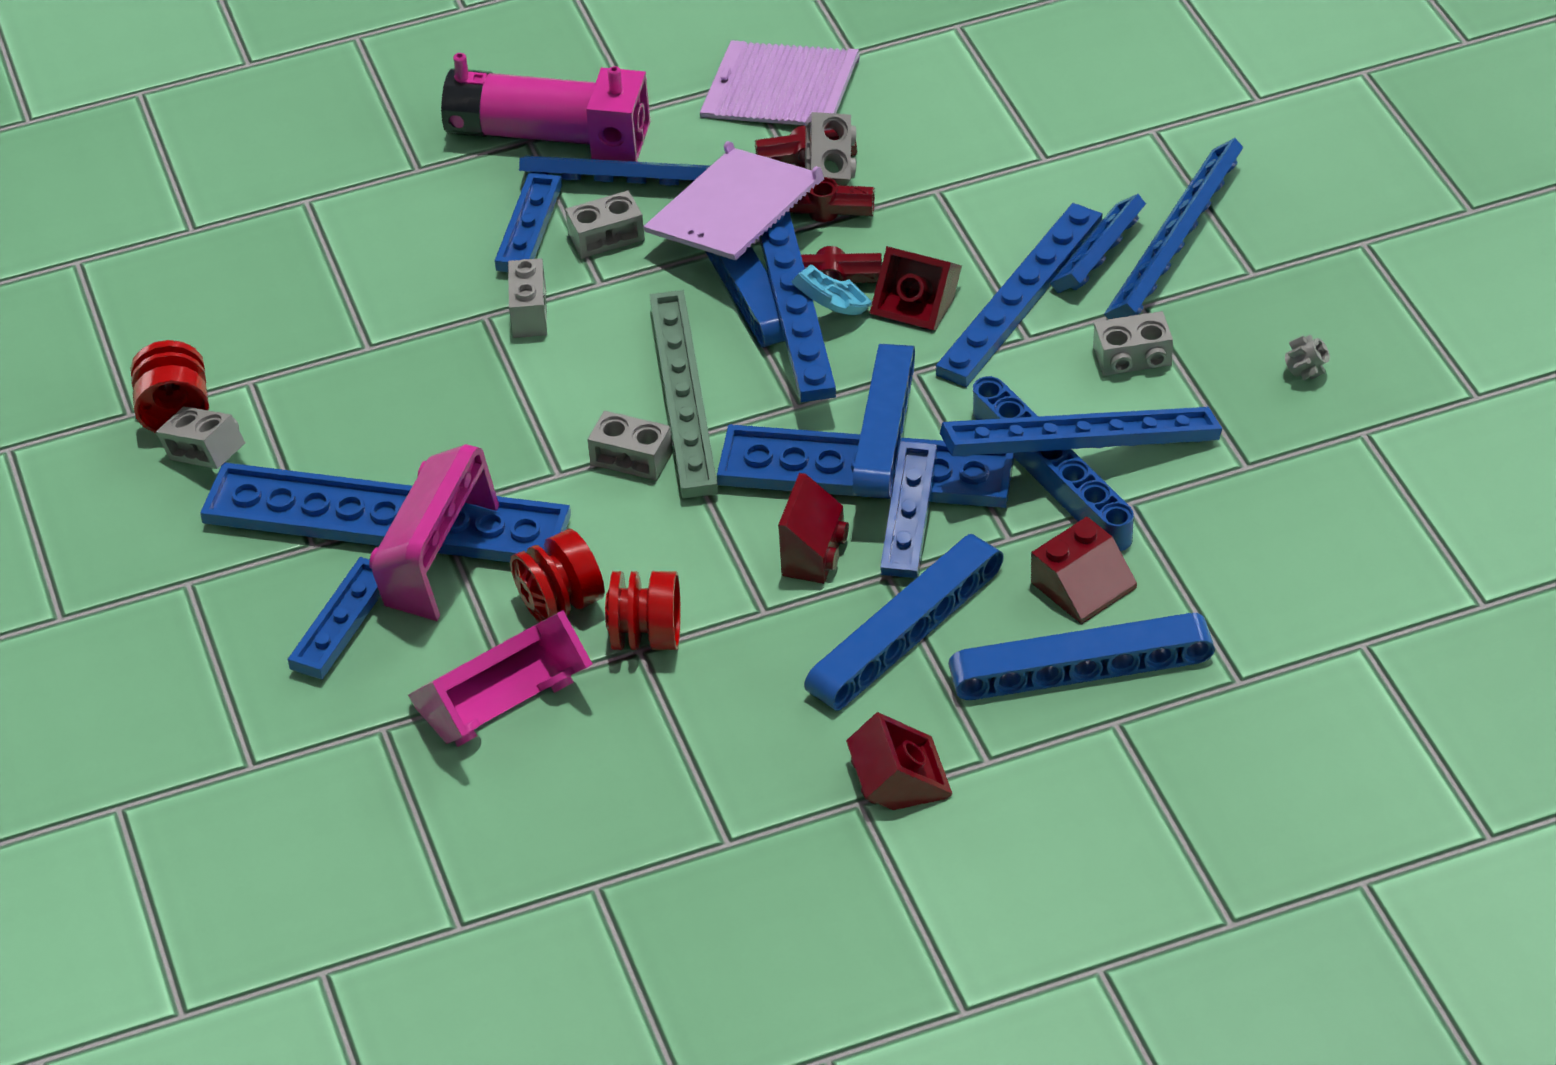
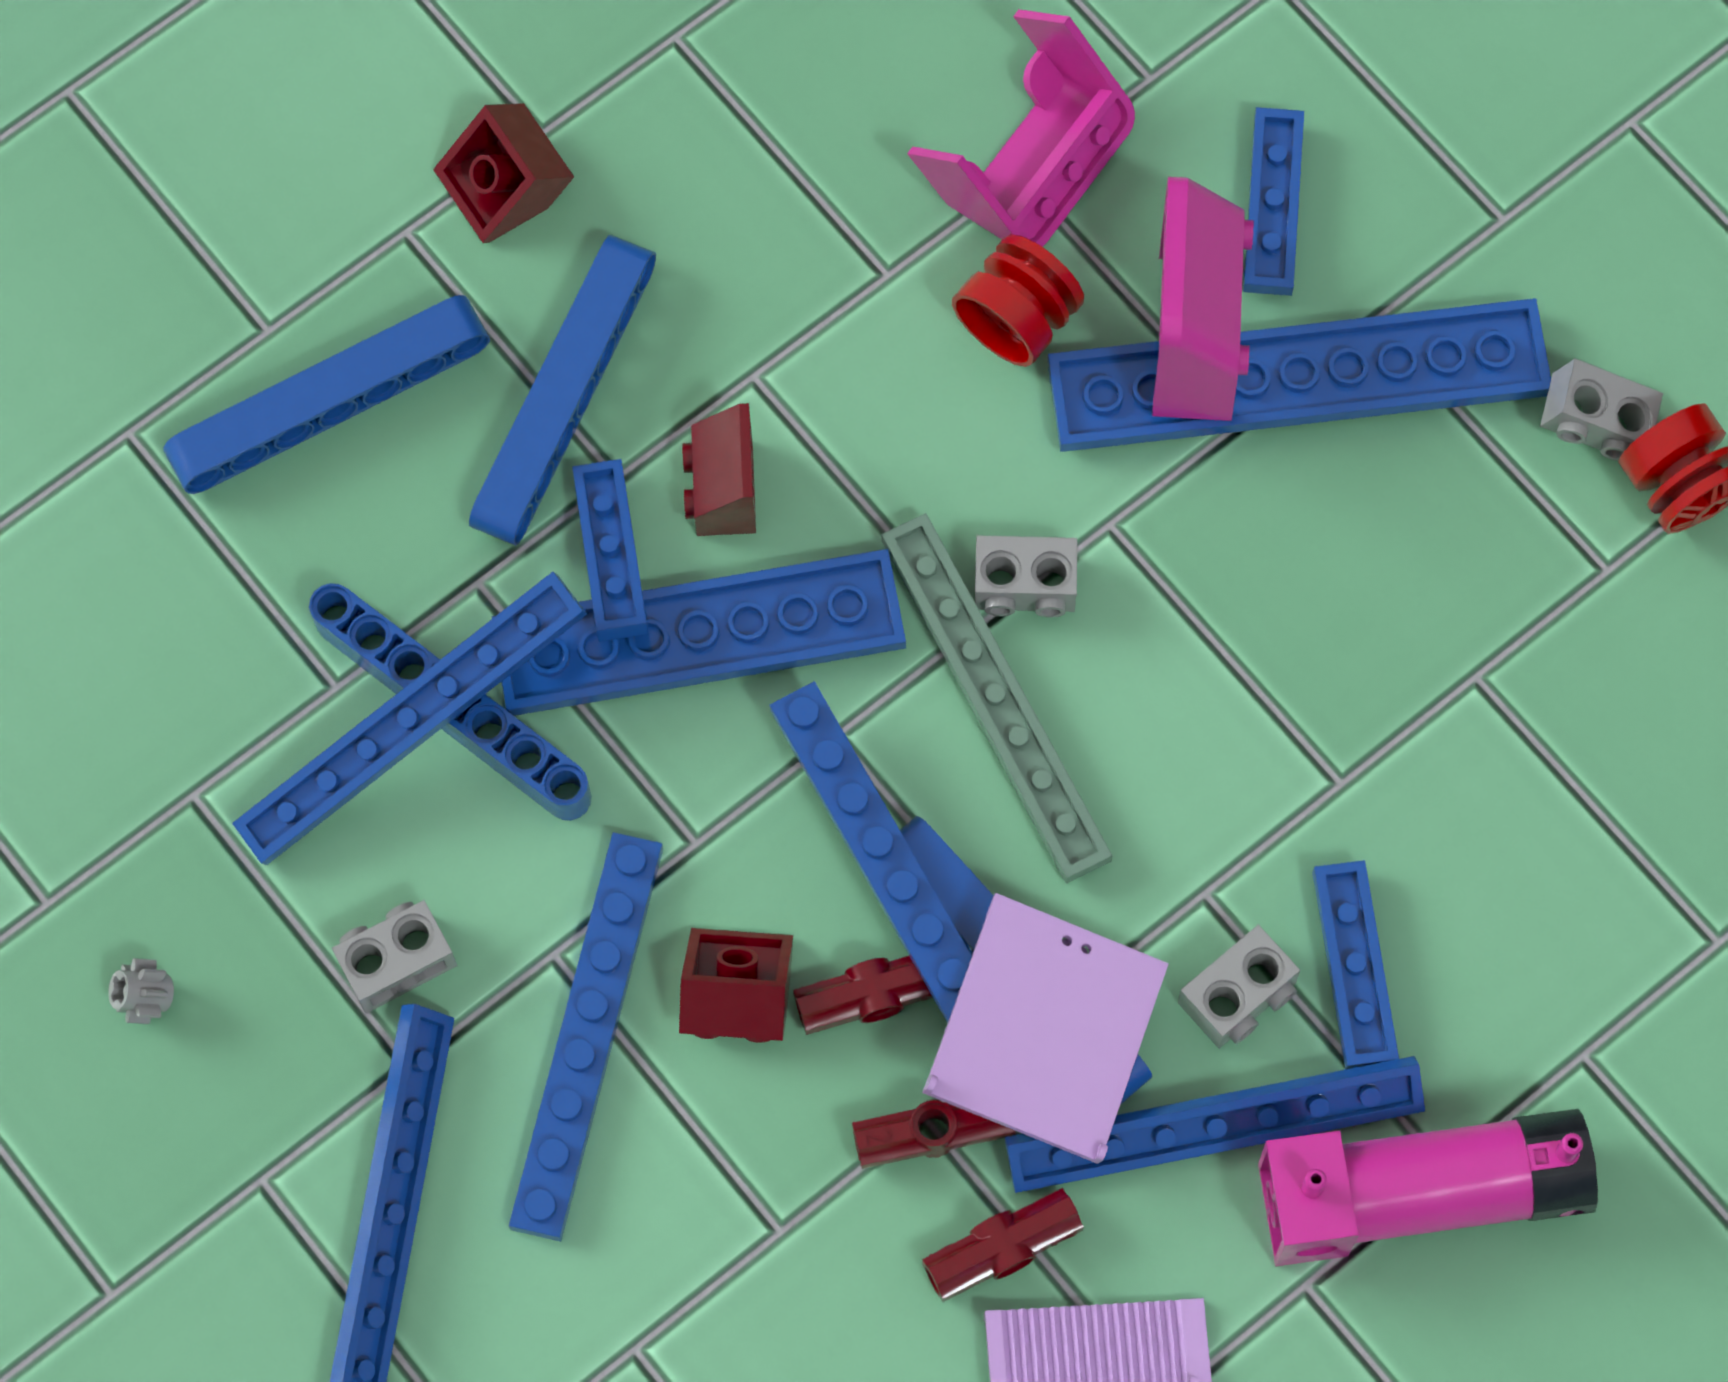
camera: 160 degrees right, 25 degrees up
light grey brick [508,258,548,338] -> none
red wheel [605,571,681,650] -> none
medium azure tile [791,265,872,315] -> none
light grey brick [805,112,856,186] -> none
blue beam [852,344,915,497] -> none
dark red slope [1031,517,1137,624] -> none
blue plate [1050,194,1146,293] -> none

